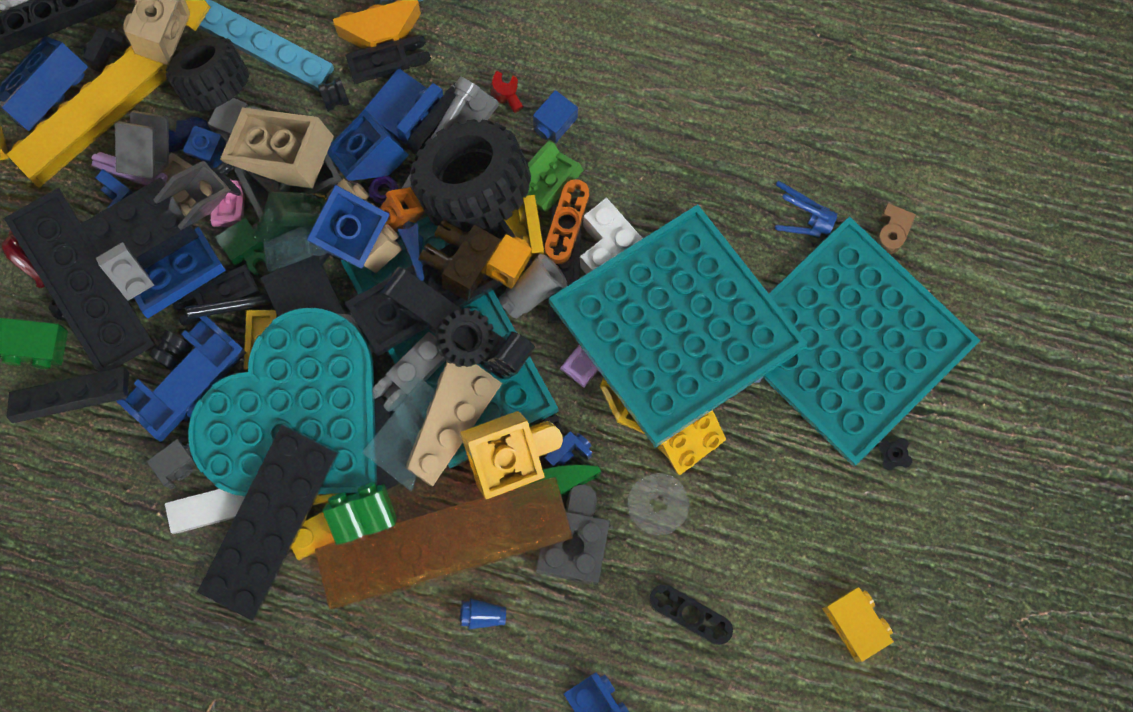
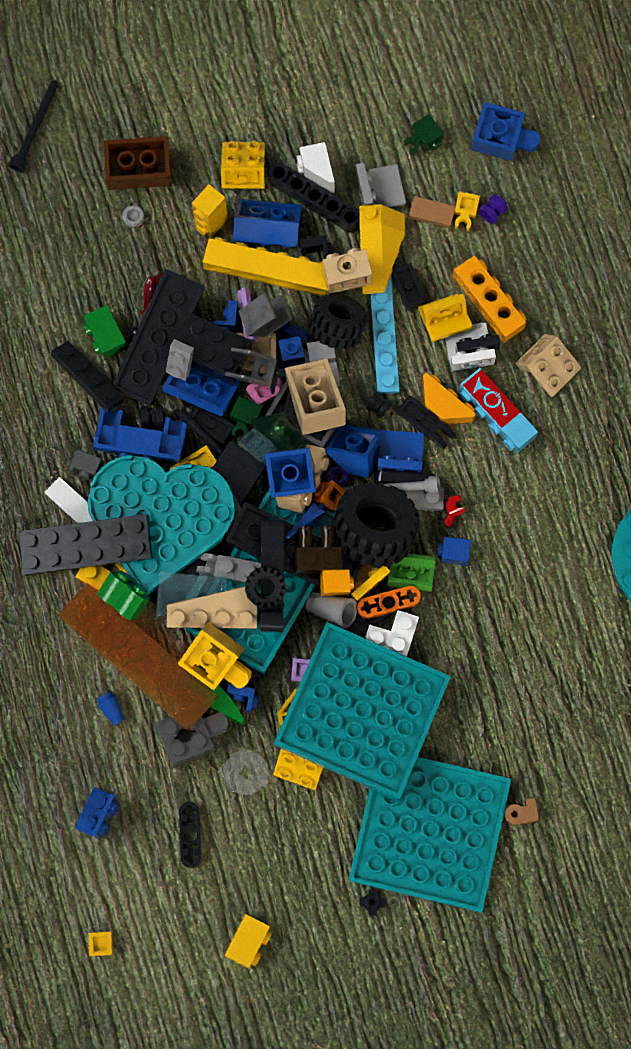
camera: 60 degrees right, 0 degrees up
blue plant [775,181,838,238] -> none

